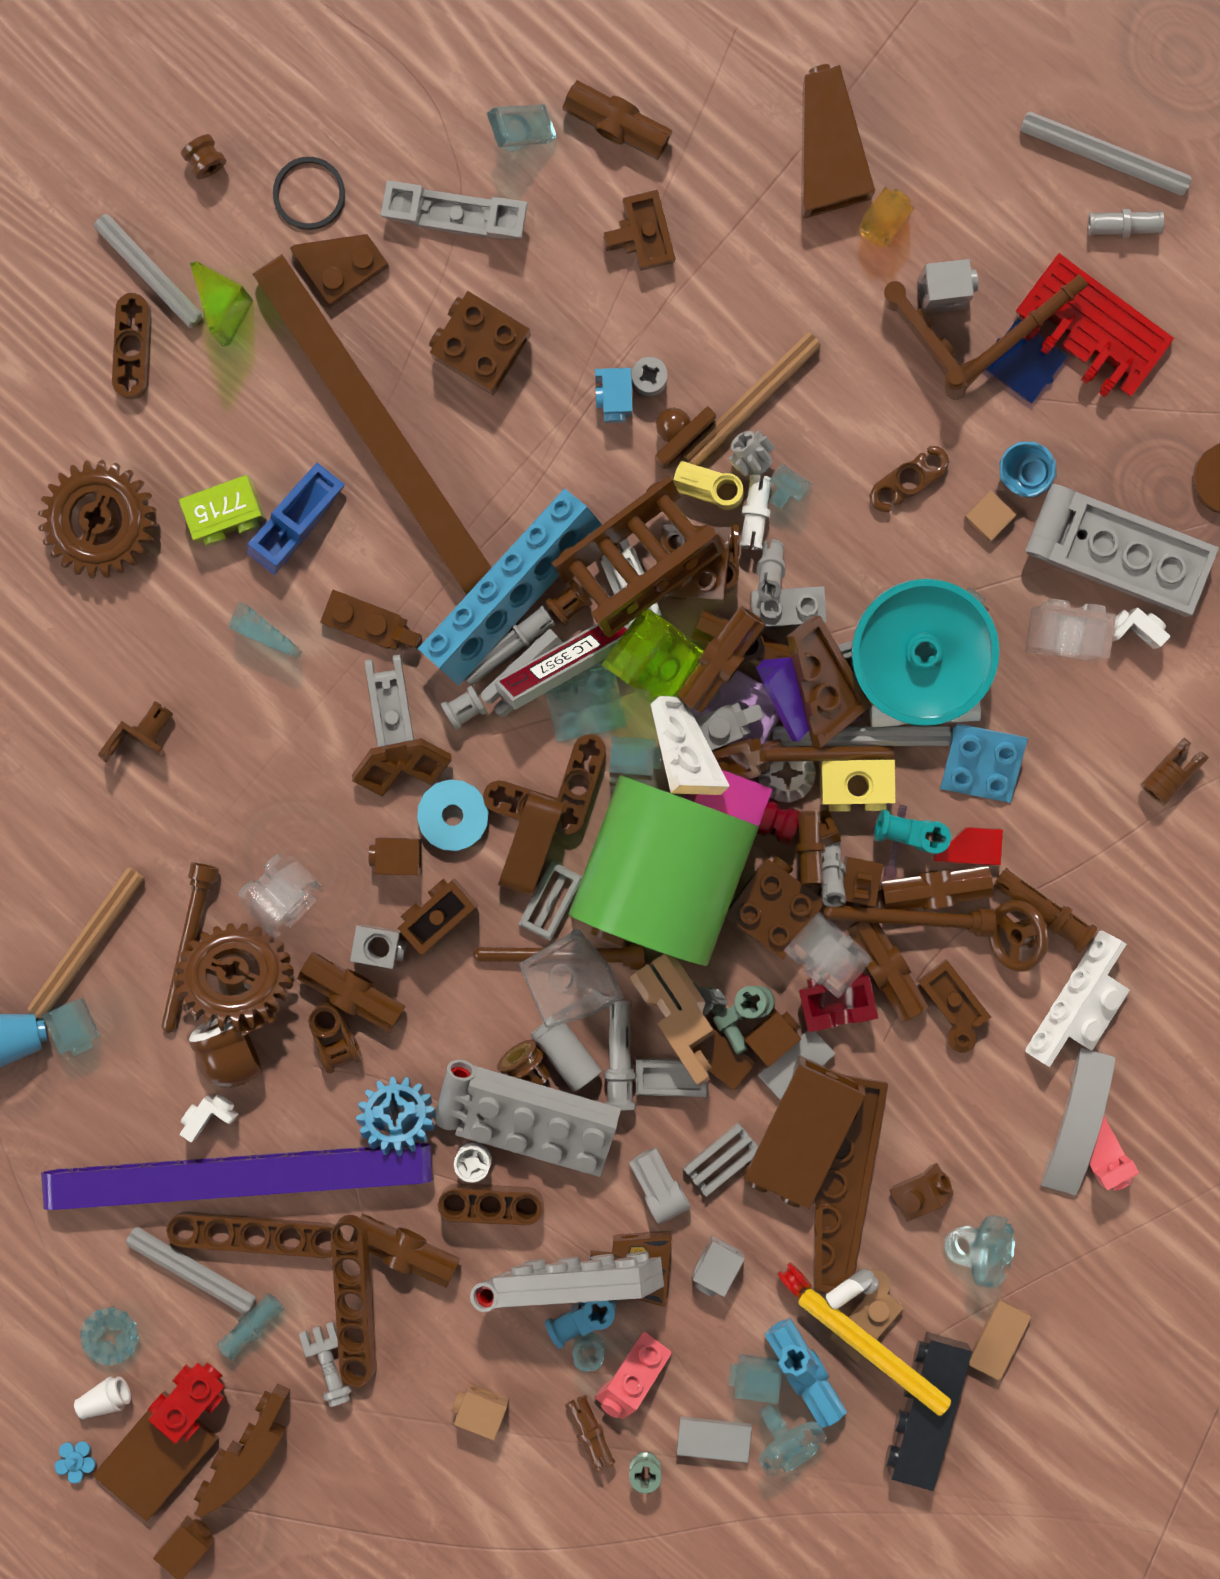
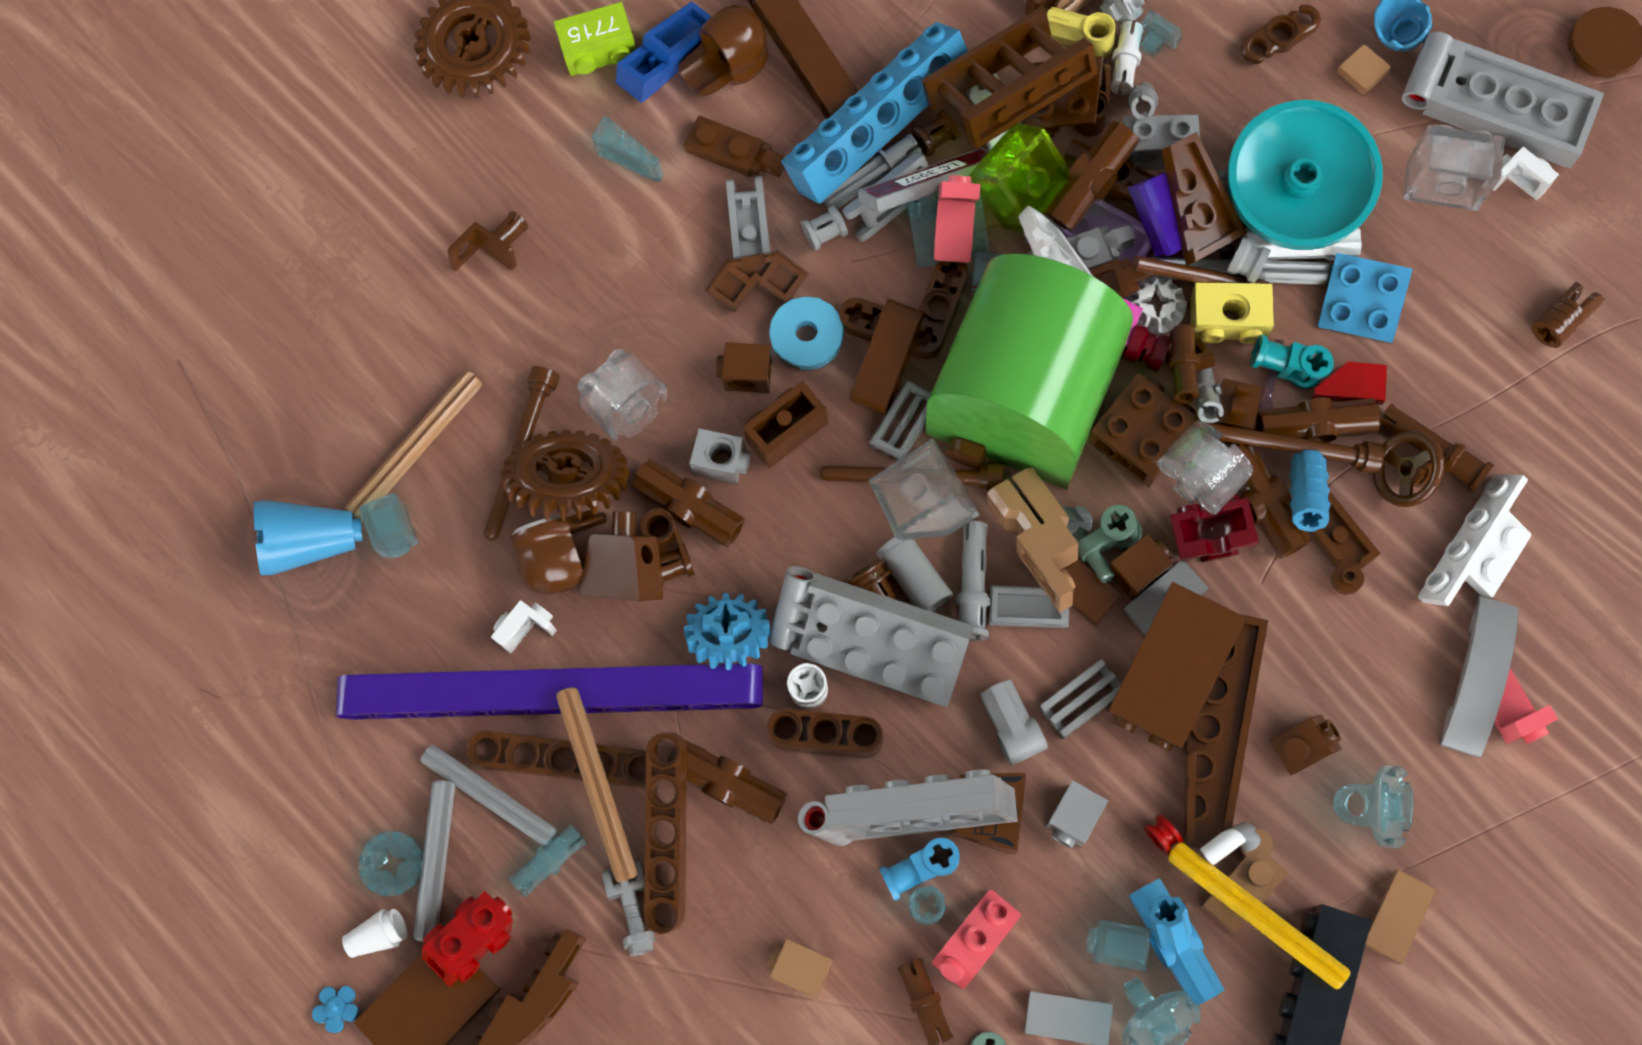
camera: 10 degrees right, 15 degrees down
none -> light grey axle [413,780,455,941]
none -> medium nougat axle [556,687,637,882]
none -> reddish brown torso [580,511,663,601]
none -> reddish brown piece [679,5,768,96]
none -> coral bracket [933,175,981,263]
none -> light grey wheel [1226,237,1271,283]
none -> dark azure axle [1289,450,1331,532]

